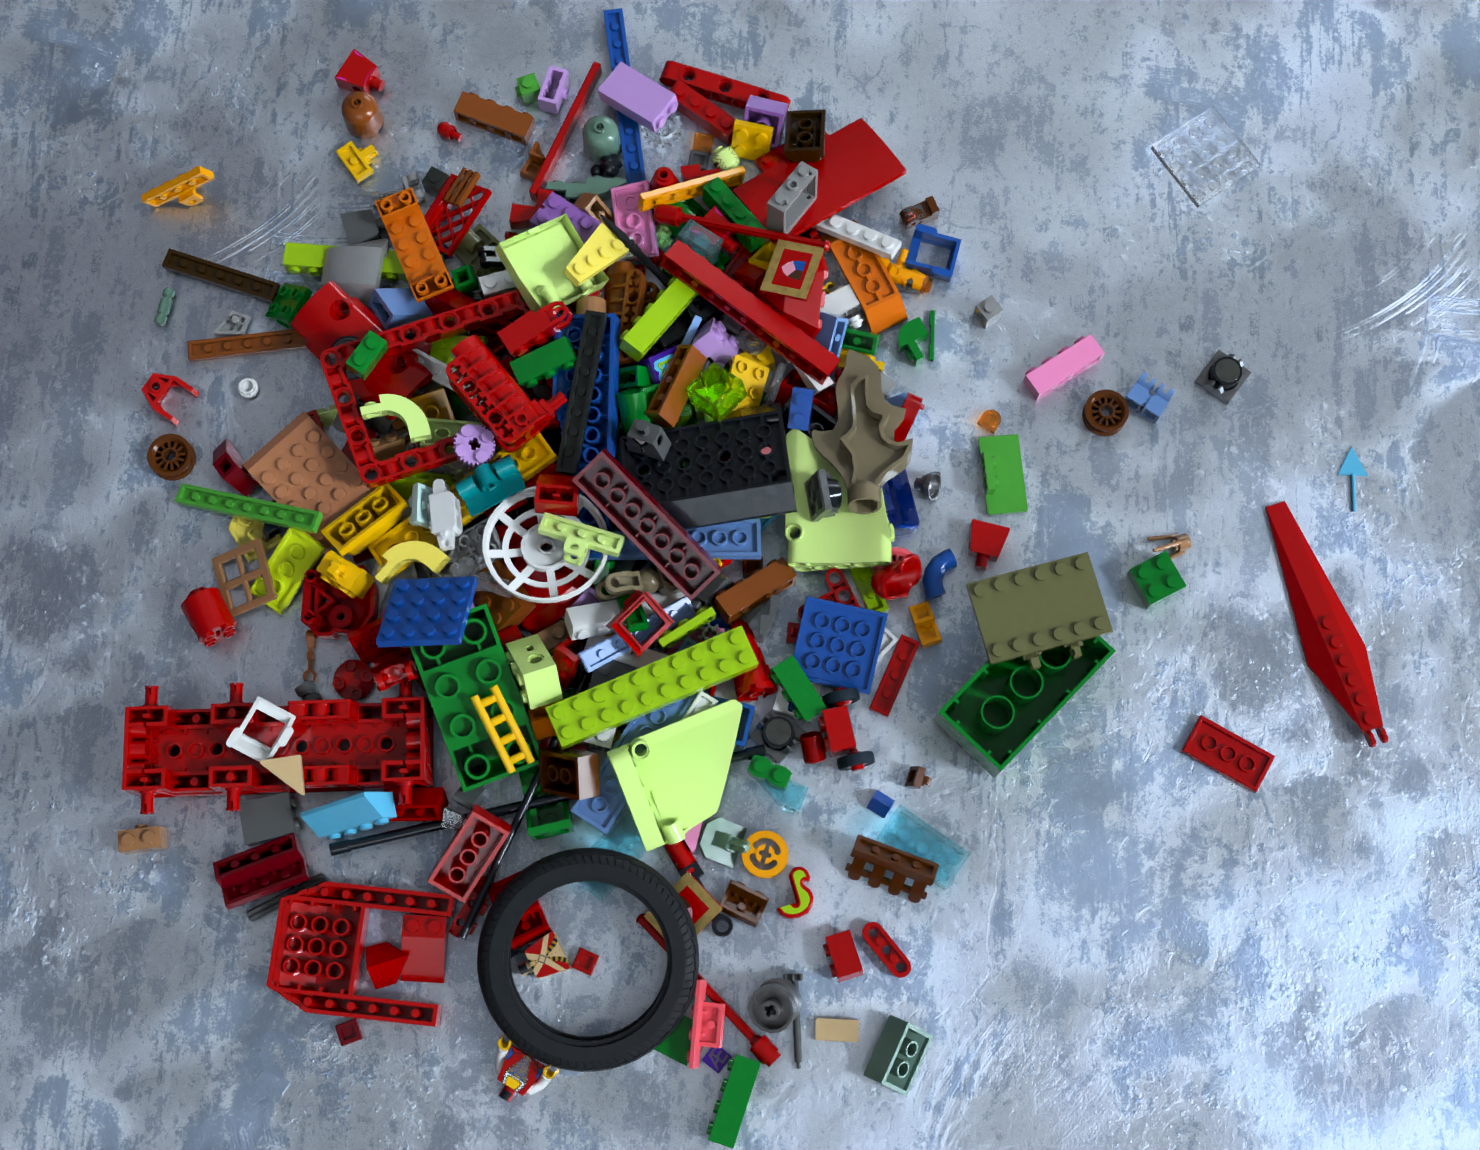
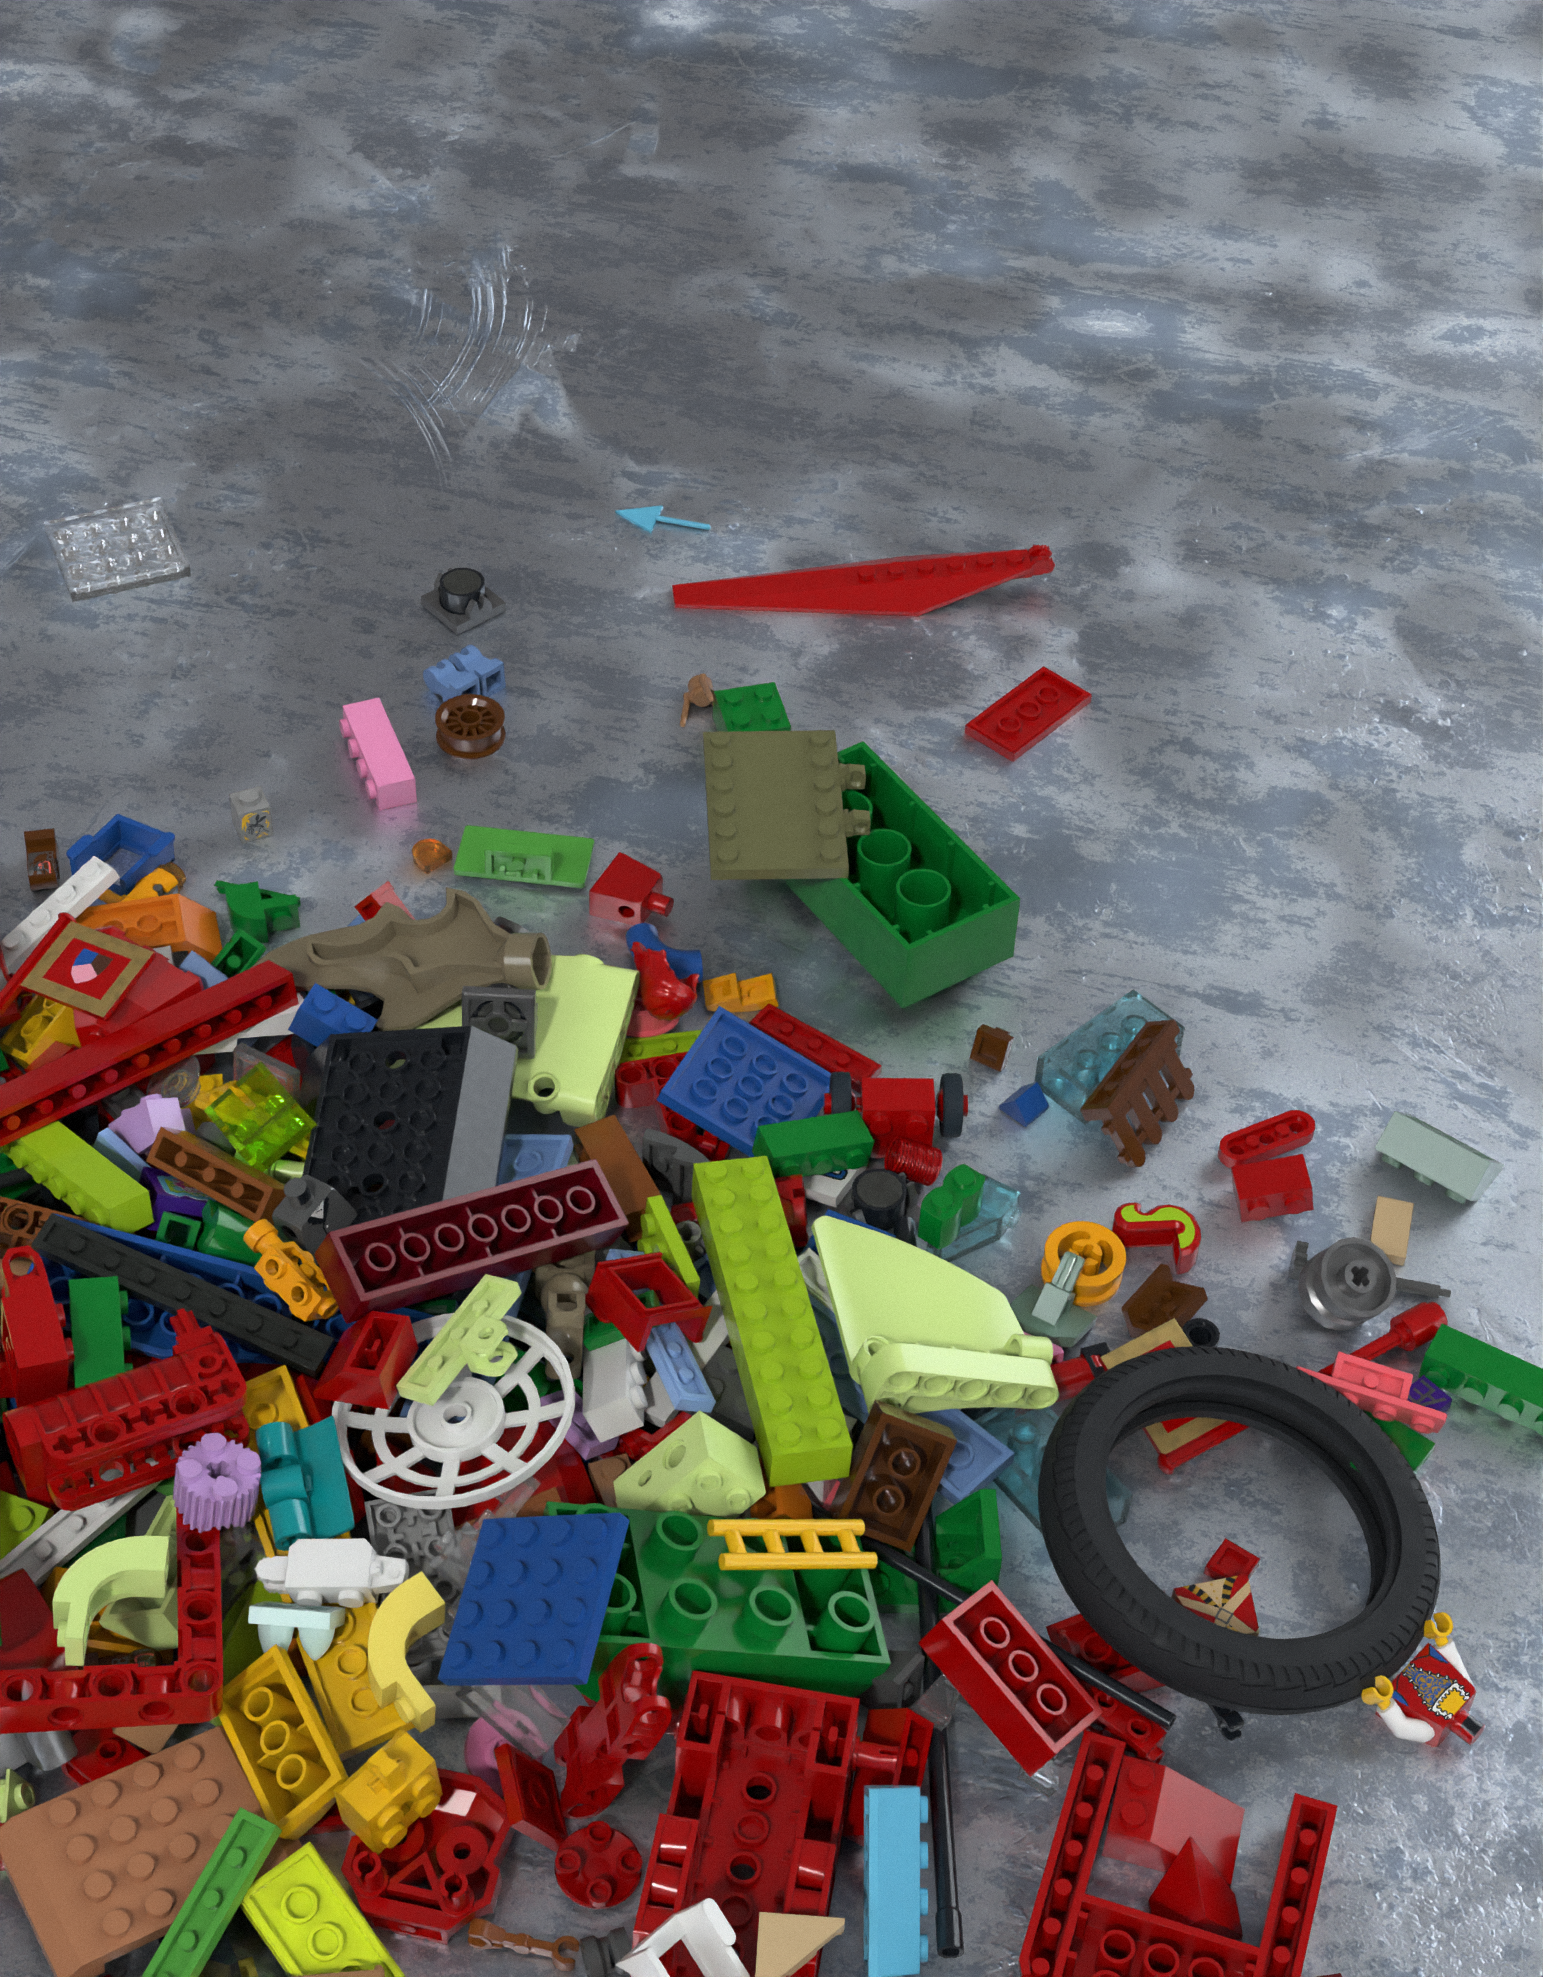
camera: 80 degrees left, 30 degrees down
none -> light orange brick [243,1219,339,1322]

